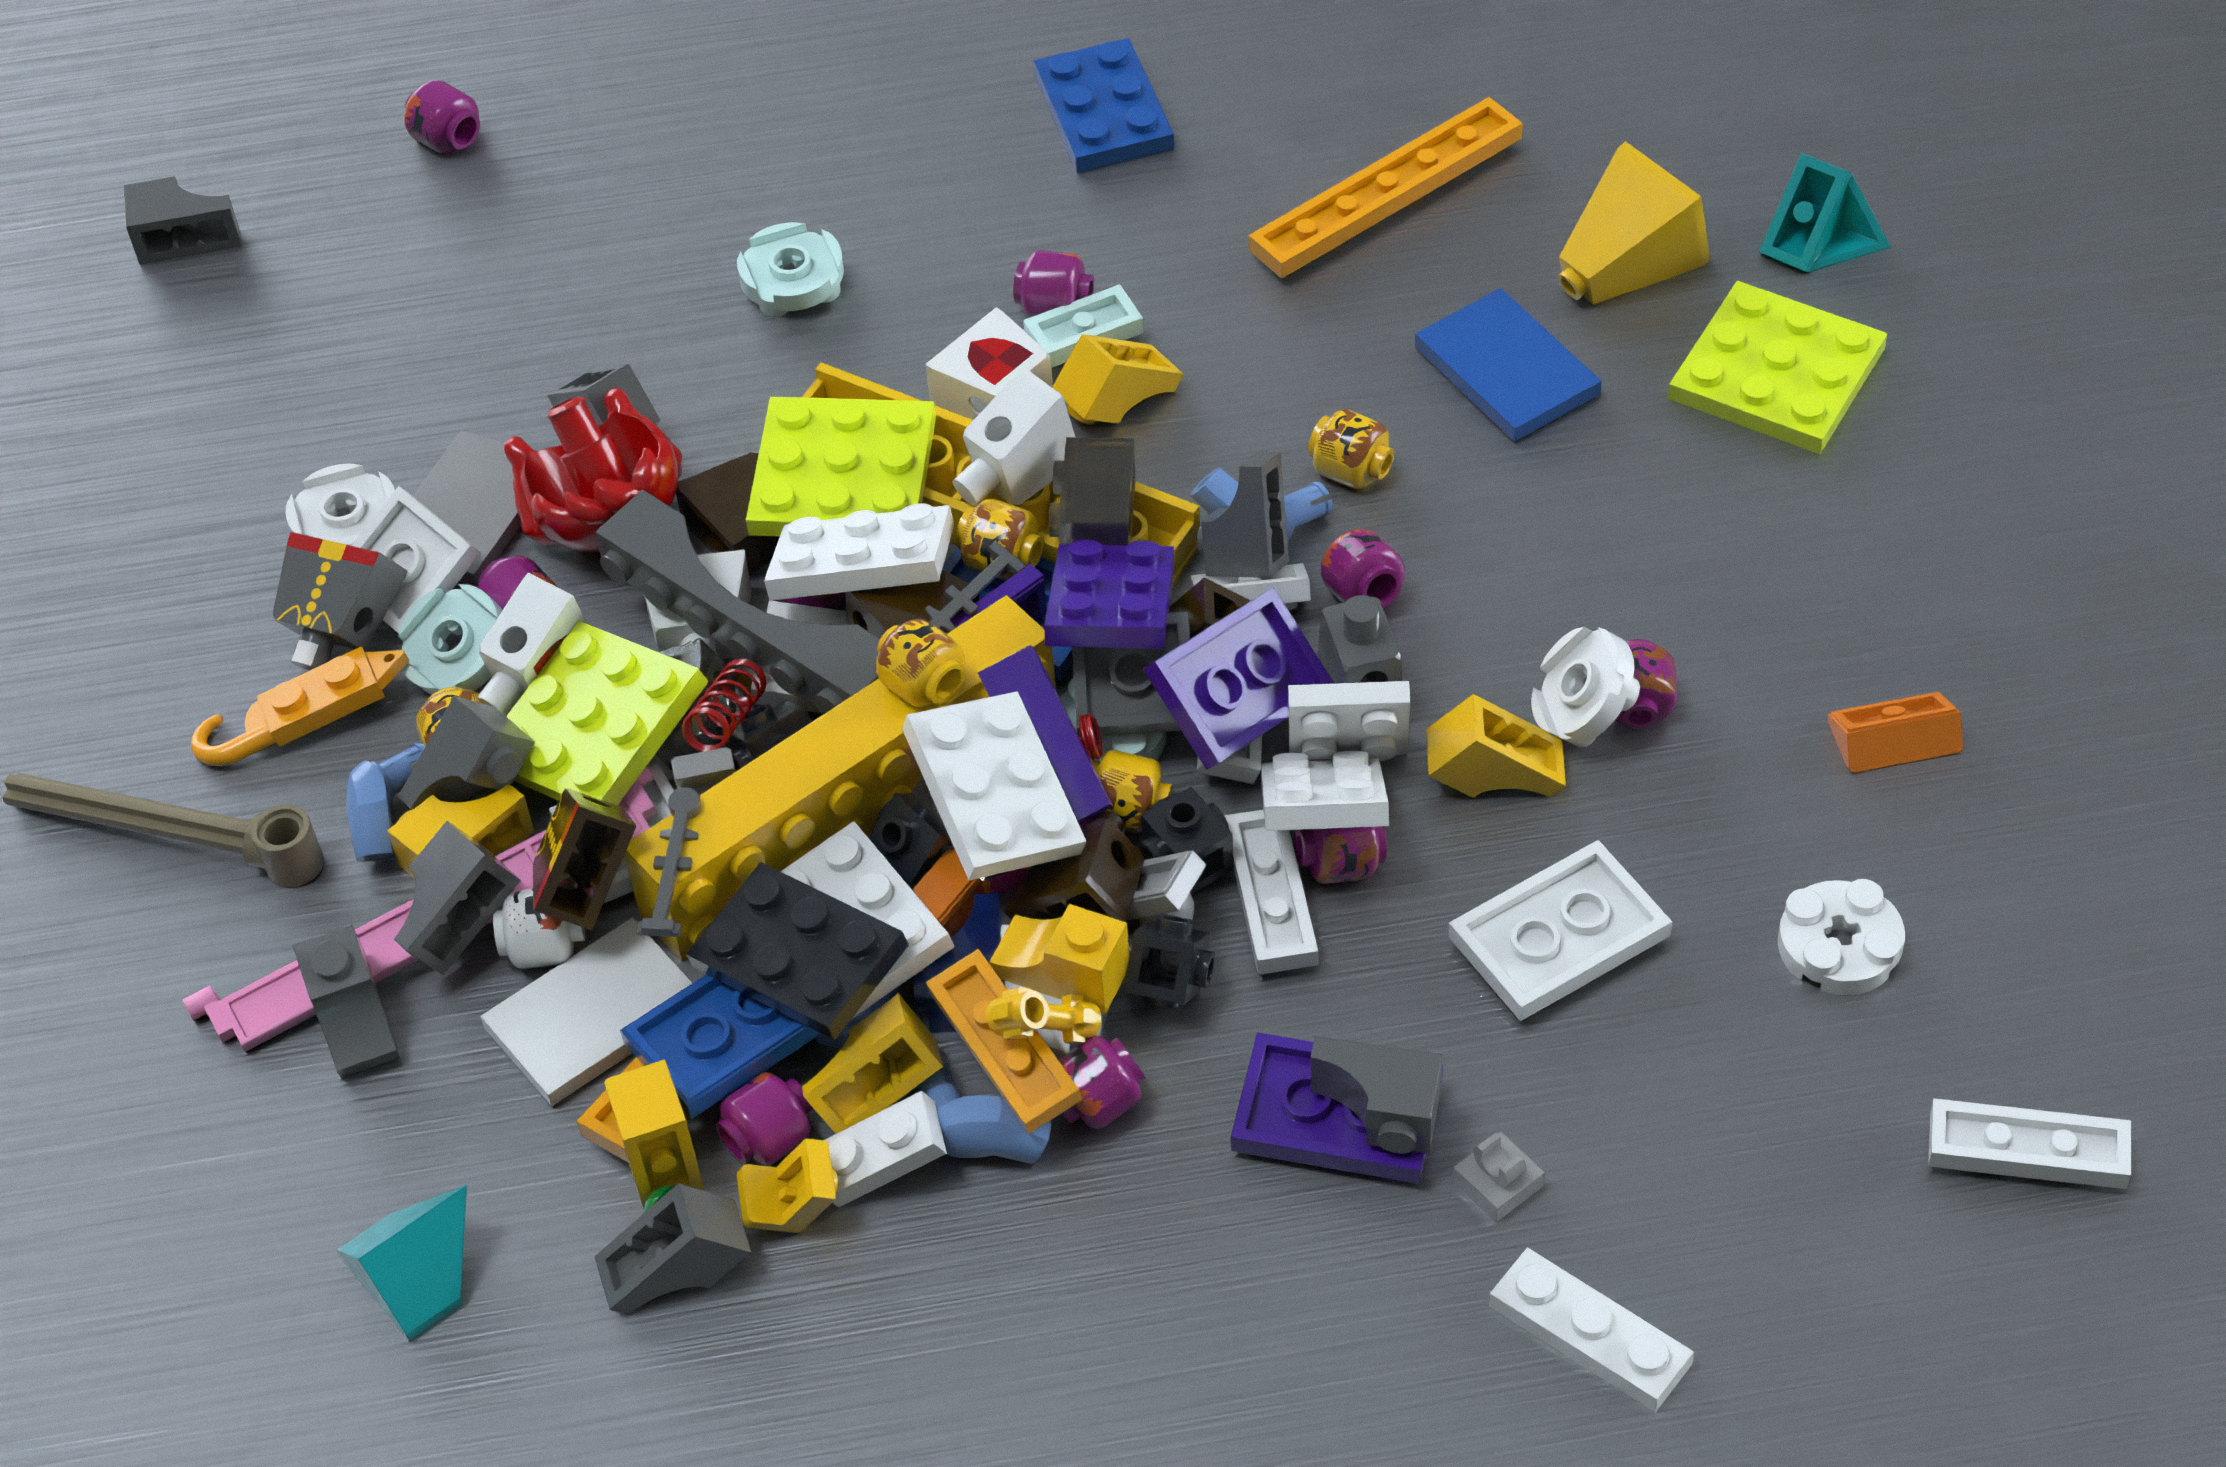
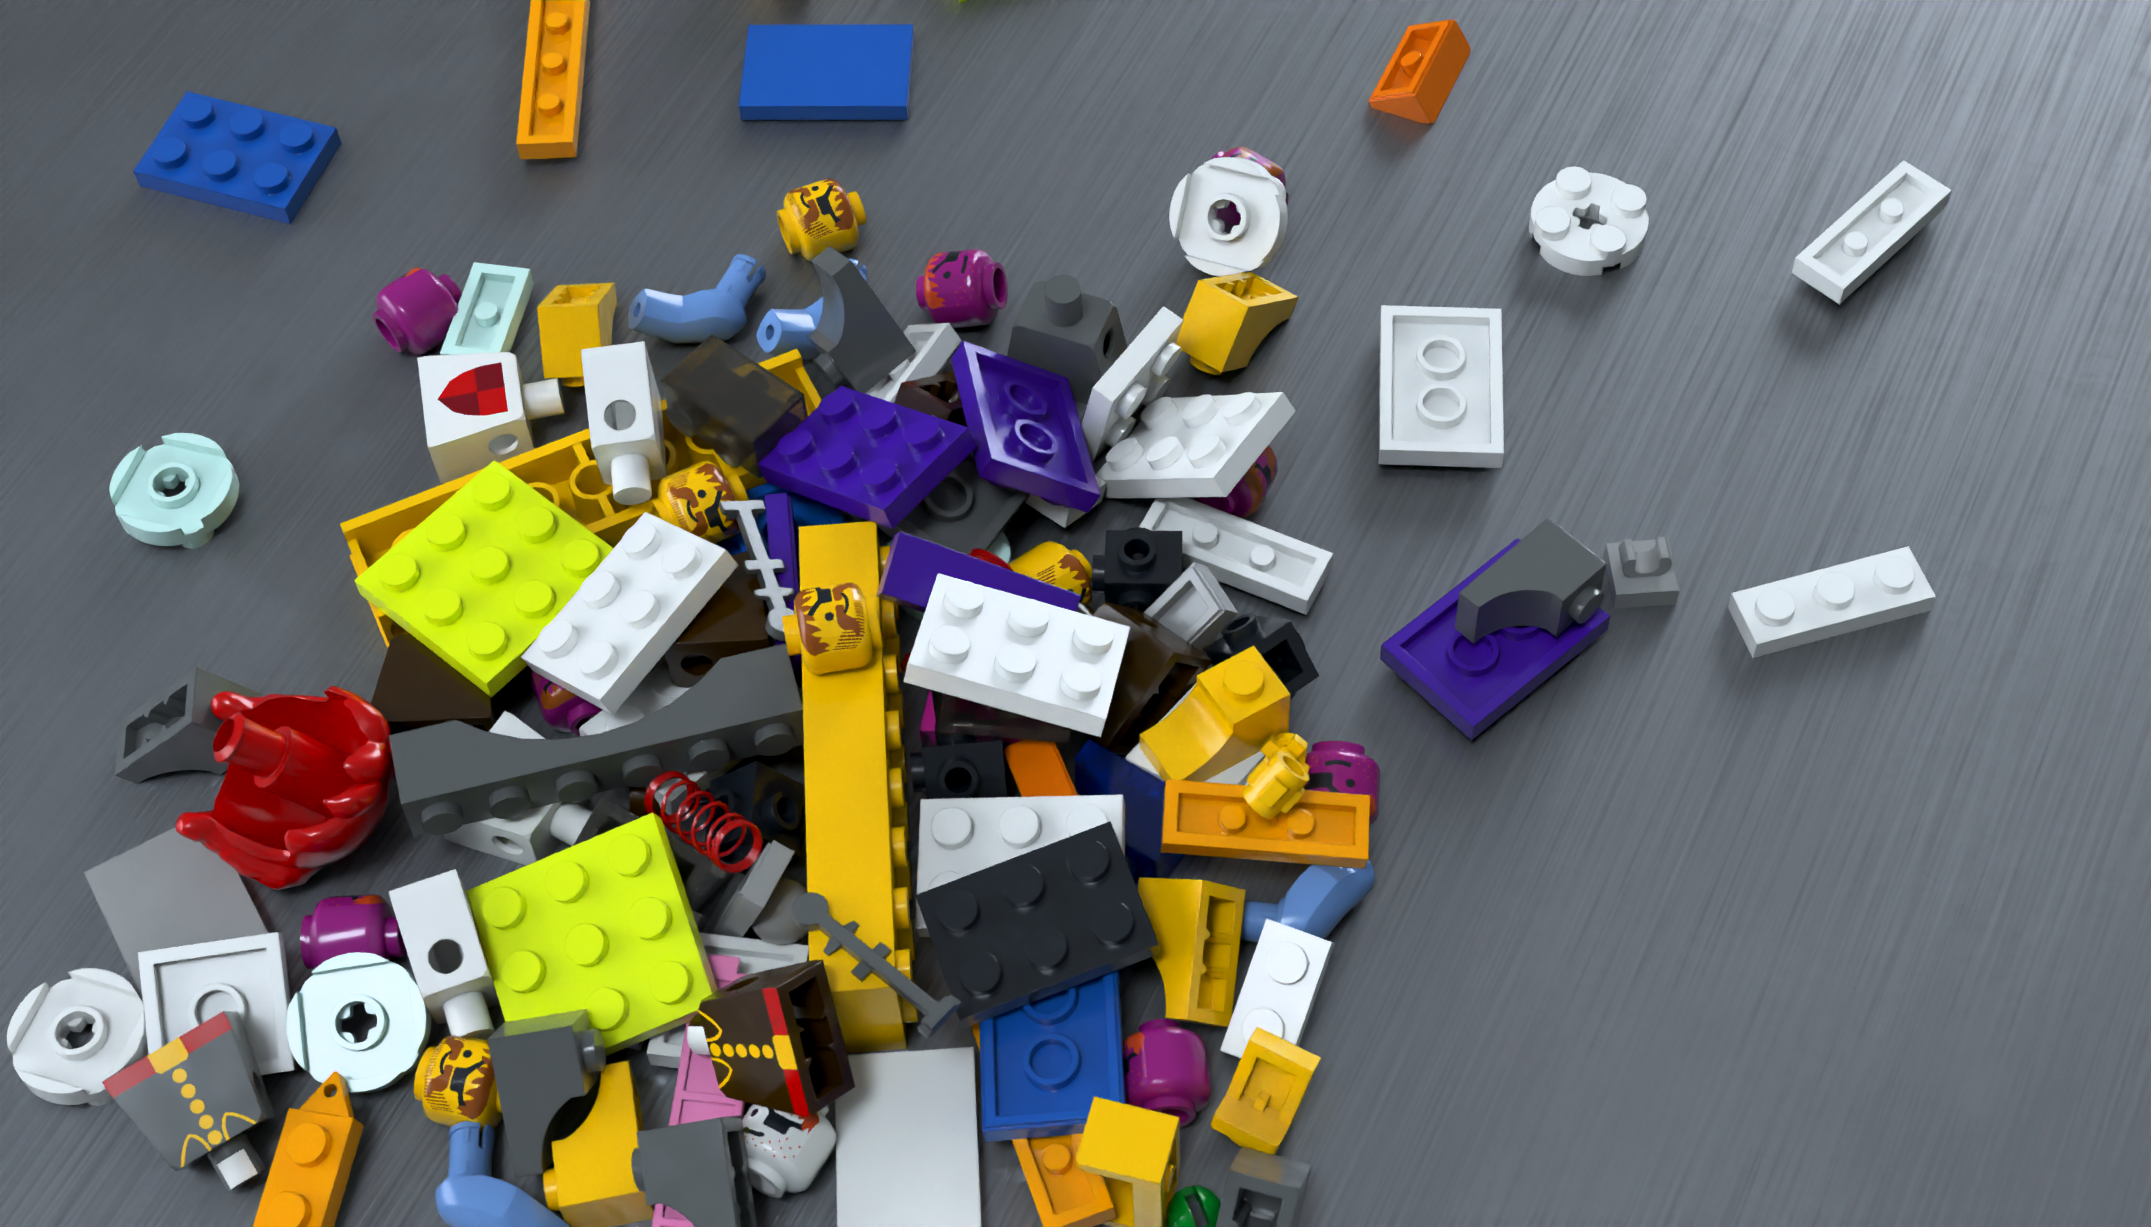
camera: 55 degrees left, 5 degrees up
none -> medium blue arm [628,254,767,344]

